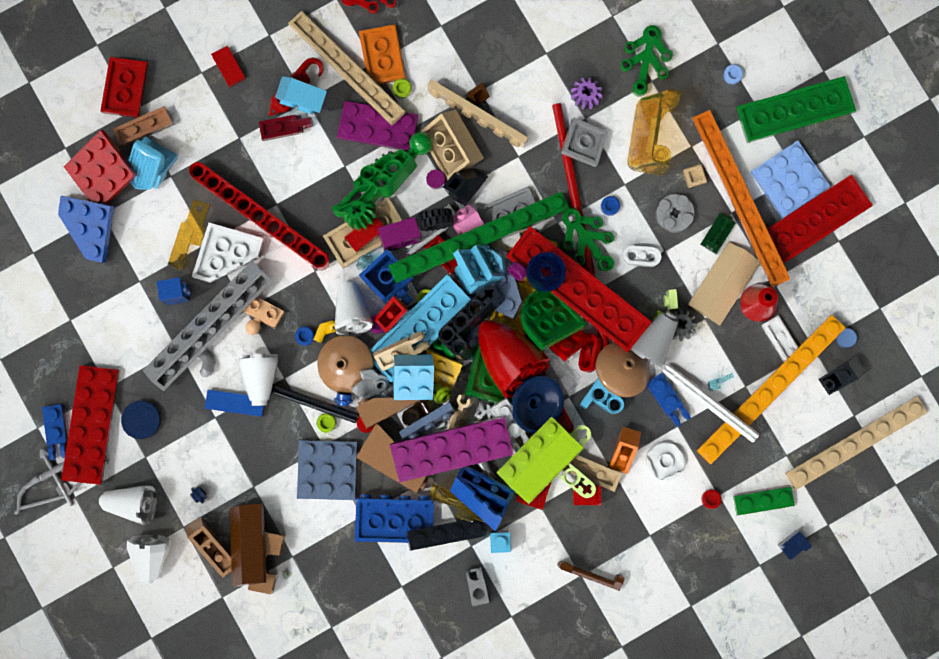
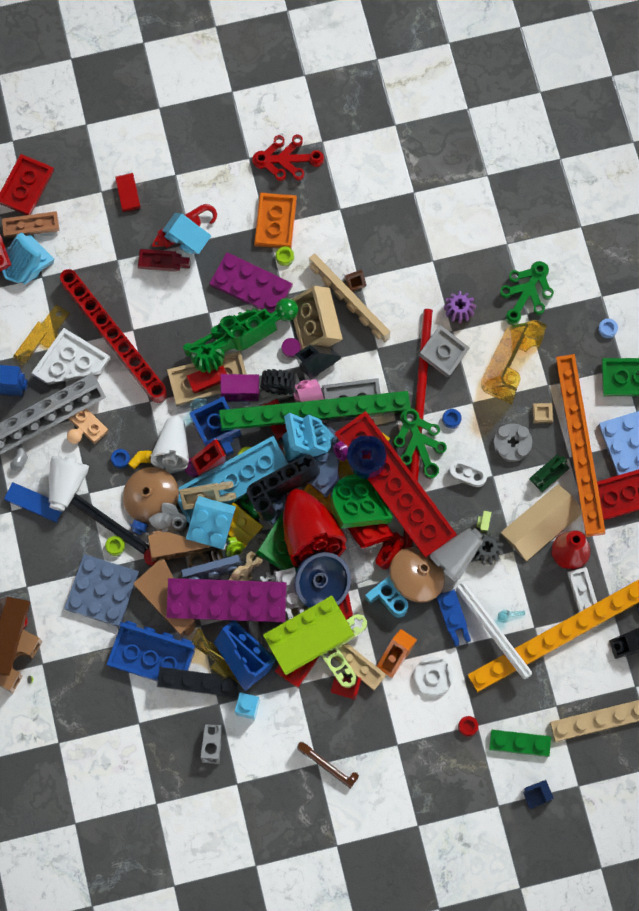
camera: 20 degrees right, 10 degrees down
tan tile [288,11,406,125] -> none

